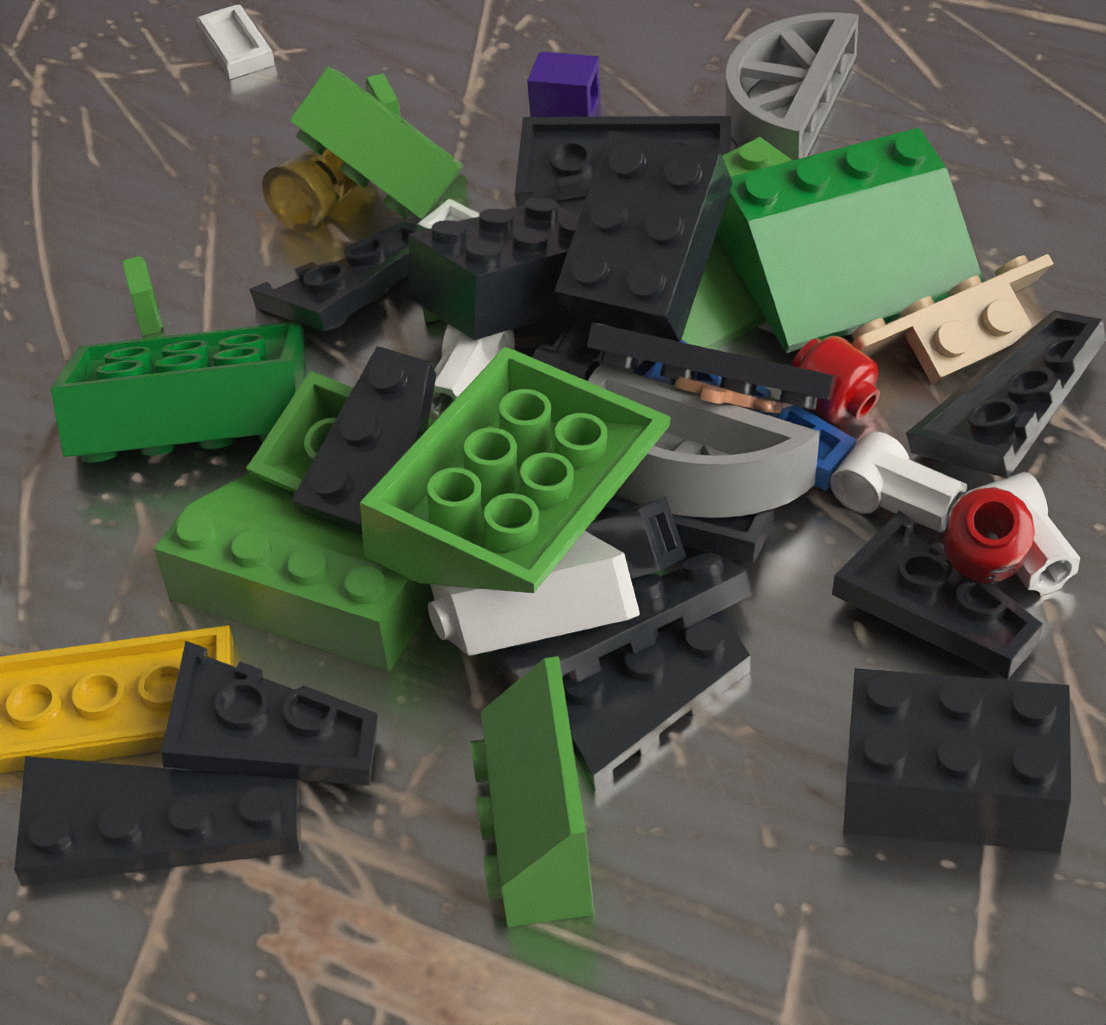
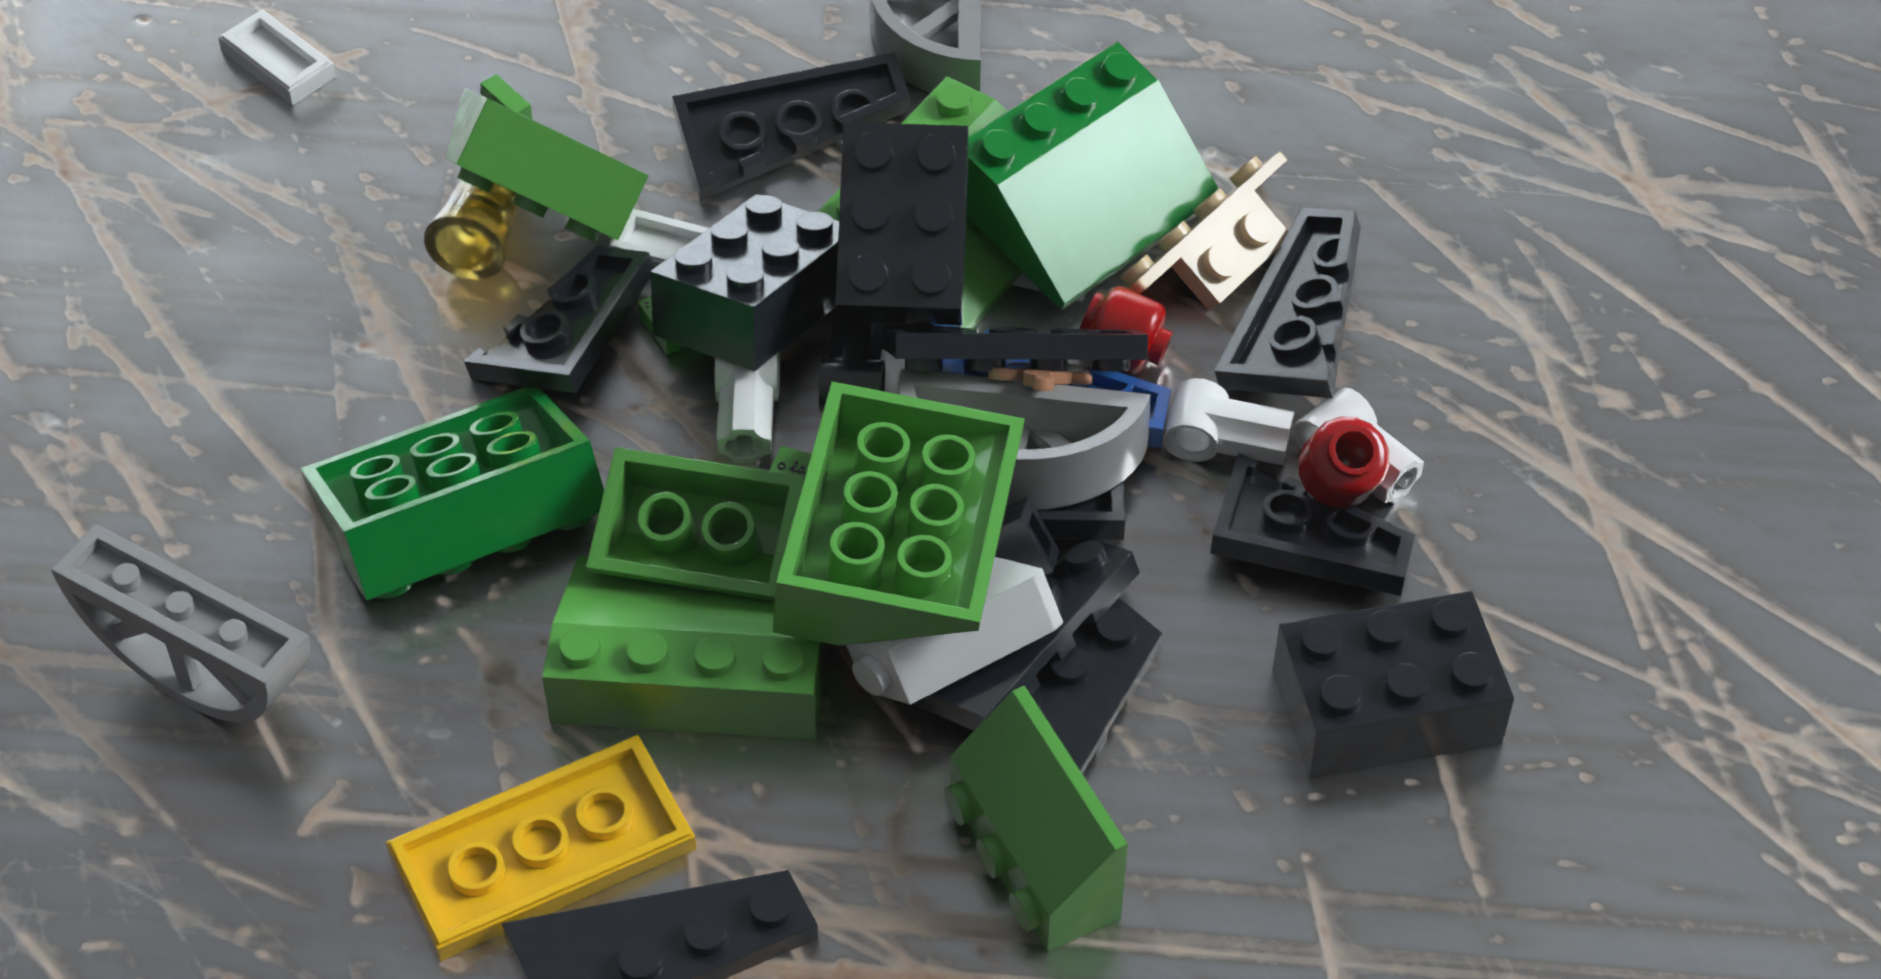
camera: 25 degrees left, 5 degrees up
bright green tile [122,256,163,336] -> none
black wing [161,641,378,786] -> none
black wing [291,346,437,534] -> none
dark purple panel [527,52,601,117] -> none

